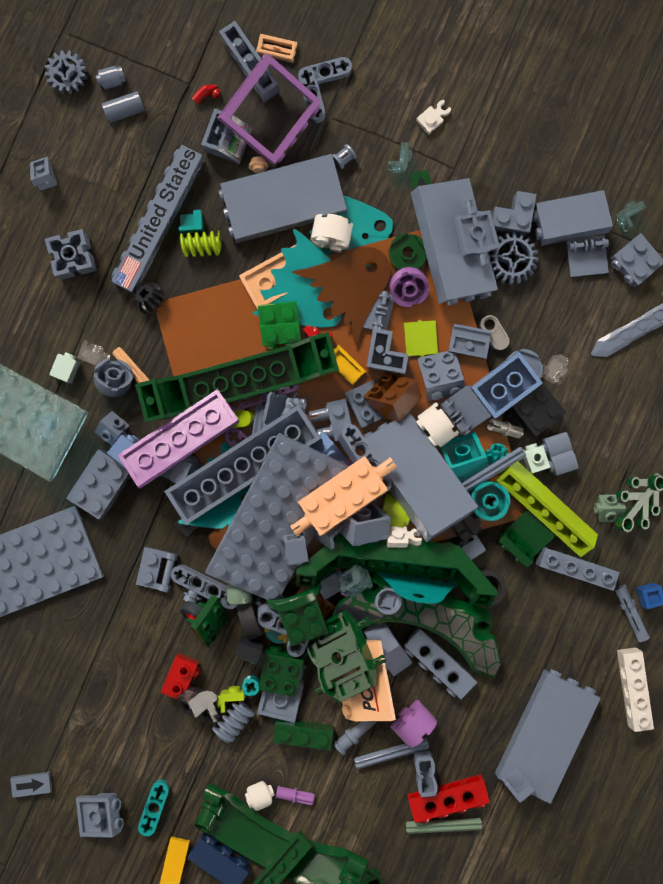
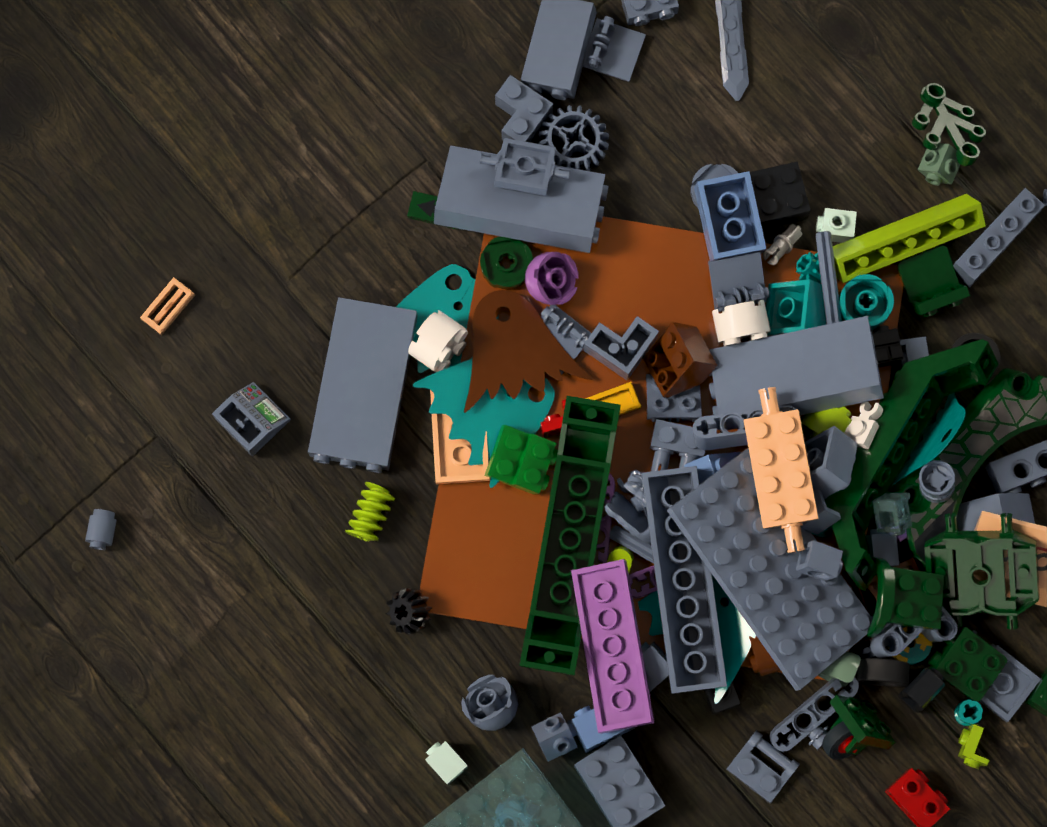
camera: 65 degrees left, 10 degrees down
sand blue slope [30,157,57,190] -> none
sand blue gear [44,50,88,94] -> none
sand blue brick [45,229,97,280] -> none
clear brick [77,340,110,366] -> none
sand blue brick [102,91,145,123] -> none
sand blue brick [111,145,205,294] -> none
light nougat axle [112,347,149,383] -> none
brick [177,687,220,723] -> none
teal panel [179,210,204,234] -> none
red arm [192,84,221,104] -> none
sand blue piece [212,701,254,743] -> none
medium lavender window [217,53,321,164] -> none
sand blue brick [219,21,280,103] -> none
light nougat plate [249,157,268,174] -> none
sand blue beam [298,57,352,123] -> none
sand blue bush [332,144,357,170] -> none
clear light blue bracket [387,142,412,173] -> none
lime piece [404,320,438,357] -> none
white plate [416,100,451,135] -> none
sand blue bracket [418,351,464,401] -> none
sand blue plate [448,324,492,359] -> none
light grey piece [480,315,509,351] -> none
sand blue brick [540,432,579,476] -> none
clear brick [541,354,569,386] -> none

